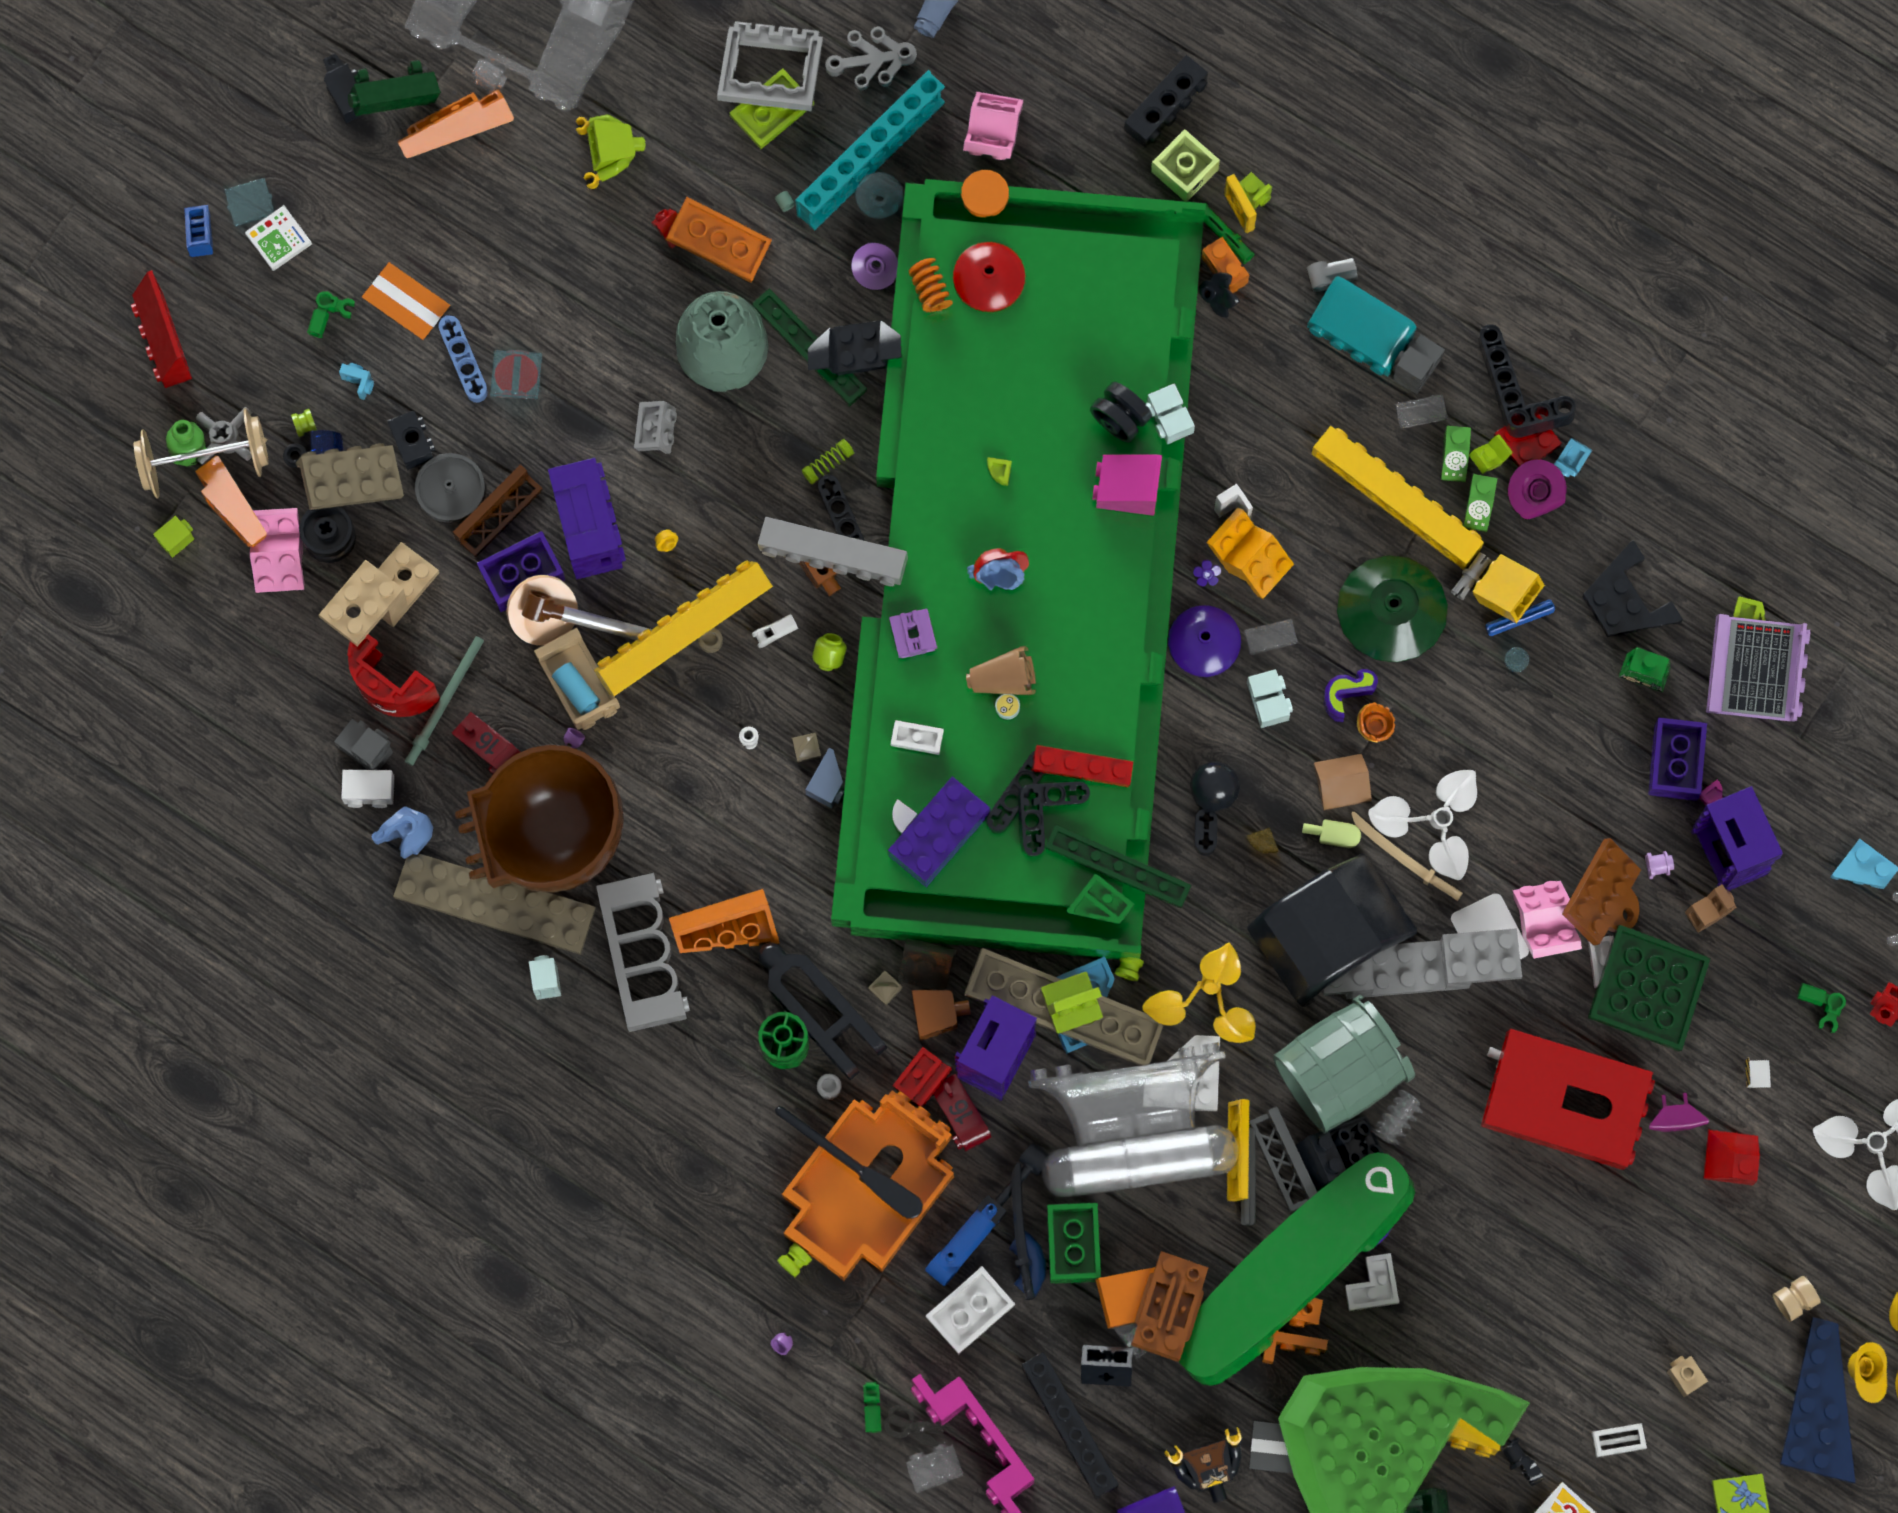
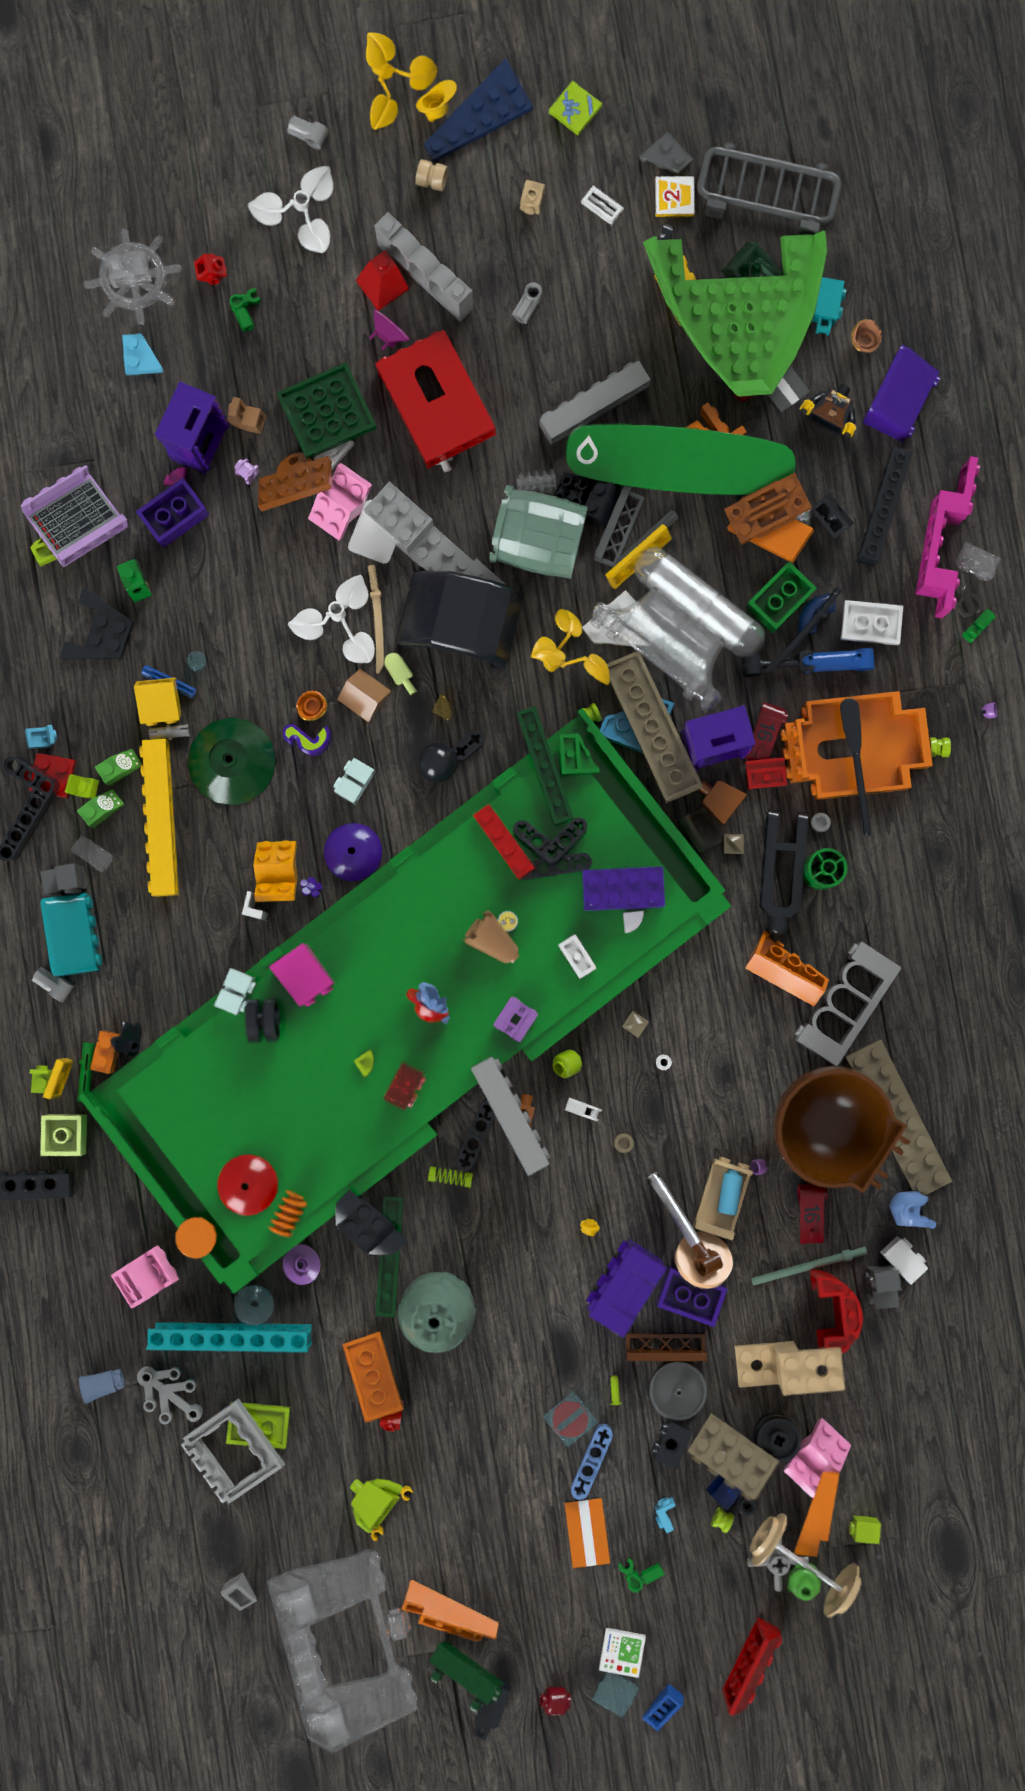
camera: 130 degrees left, 10 degrees up
light aqua piece [529,955,561,1000] -> none
yellow brick [594,560,773,696] -> none
light grey bracket [634,401,677,454] -> none
sand green piece [775,191,795,212] -> none
sand blue slope [805,748,844,808] -> none
lime bracket [1041,972,1103,1034] -> none
clear tile [1244,619,1298,655] -> none
white plate [1345,1253,1399,1311] -> none
magenta hat [1508,460,1567,519] -> none
white sticker [1745,1057,1771,1088] -> none
none -> light grey fence [374,212,474,322]
none -> clear red brick [383,1061,426,1110]
none -> light grey piece [512,282,542,324]
none -> light grey brick [540,361,651,445]
none -> dark red head [540,1686,571,1716]
none -> lime piece [610,1375,622,1405]

